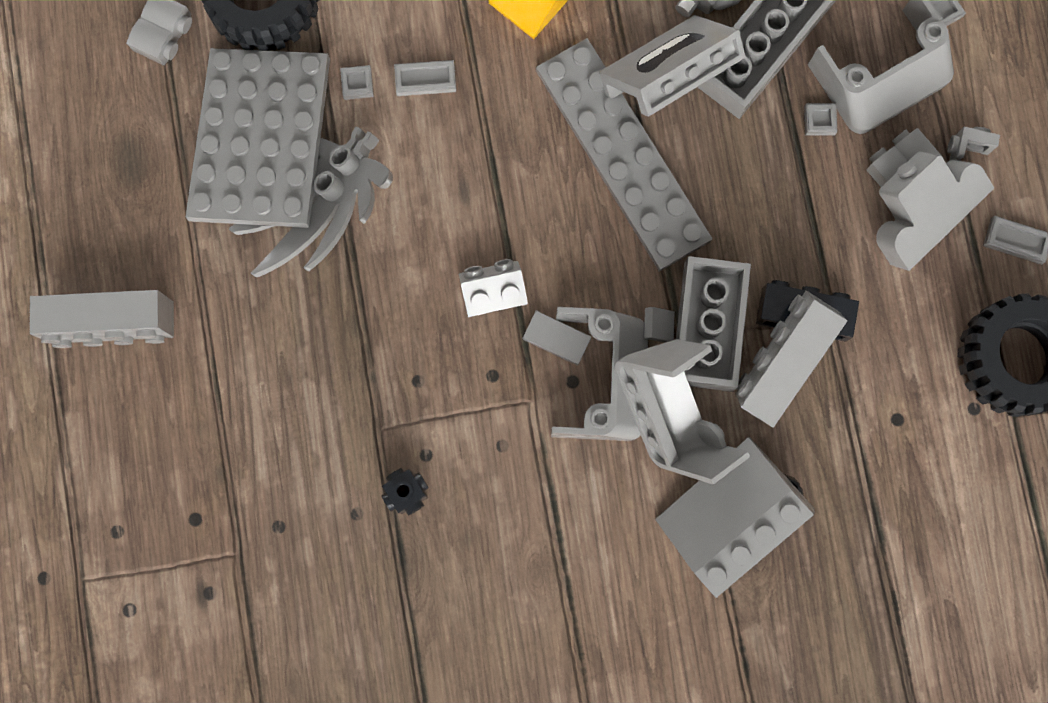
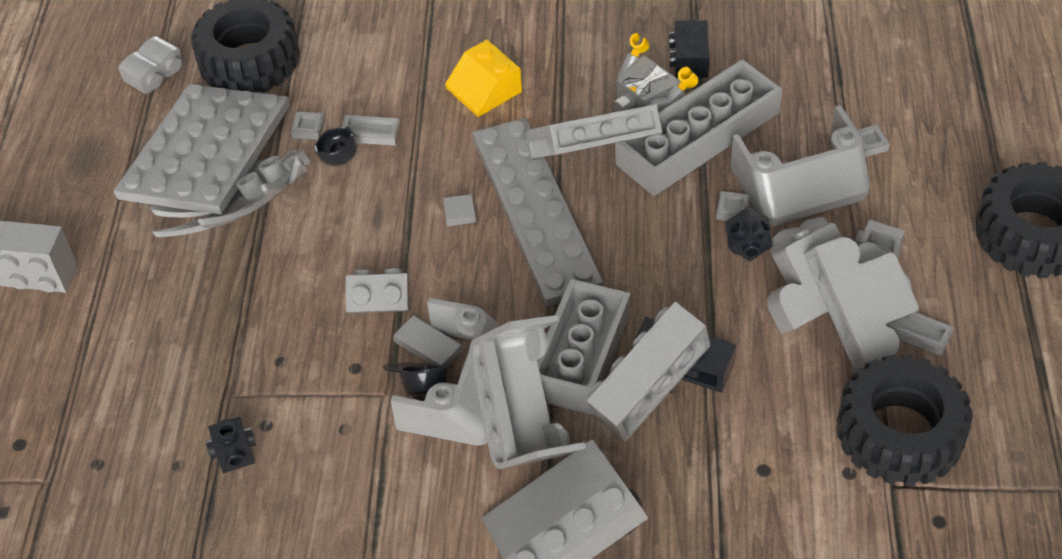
camera: 15 degrees right, 30 degrees down
none -> black hair [314,127,358,167]
none -> black piece [383,362,454,401]
none -> light grey tile [443,194,476,227]
none -> black brick [725,206,773,262]
none -> light grey brick [804,237,919,371]

